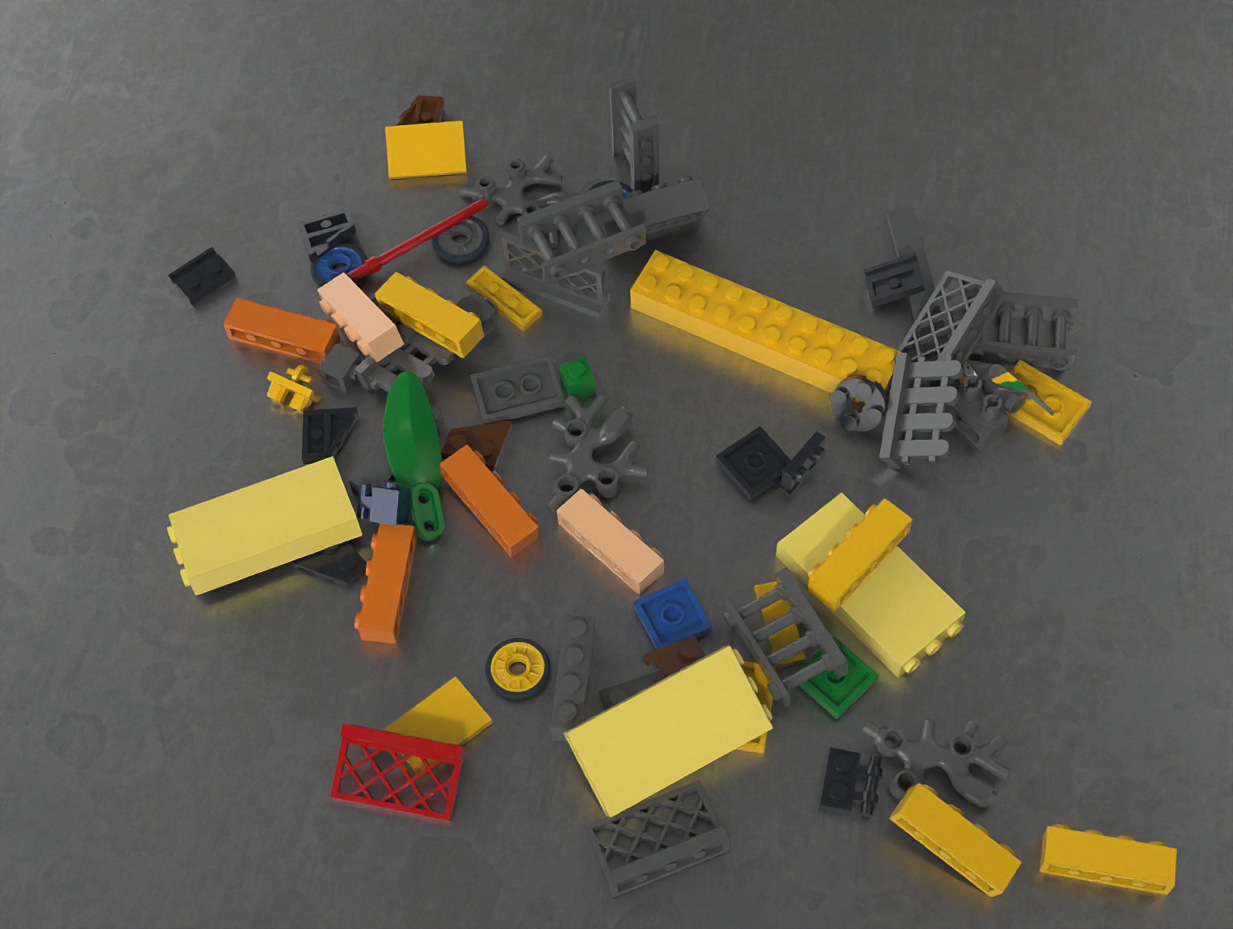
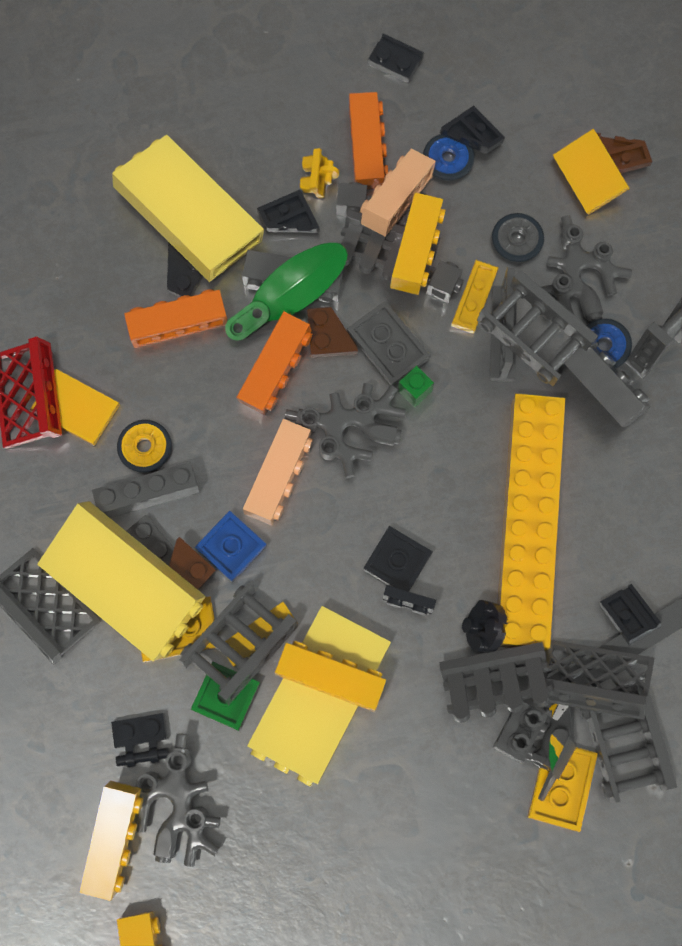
camera: 65 degrees right, 15 degrees up
red bar [347,198,488,282] -> none
brick [357,480,411,526] -> none

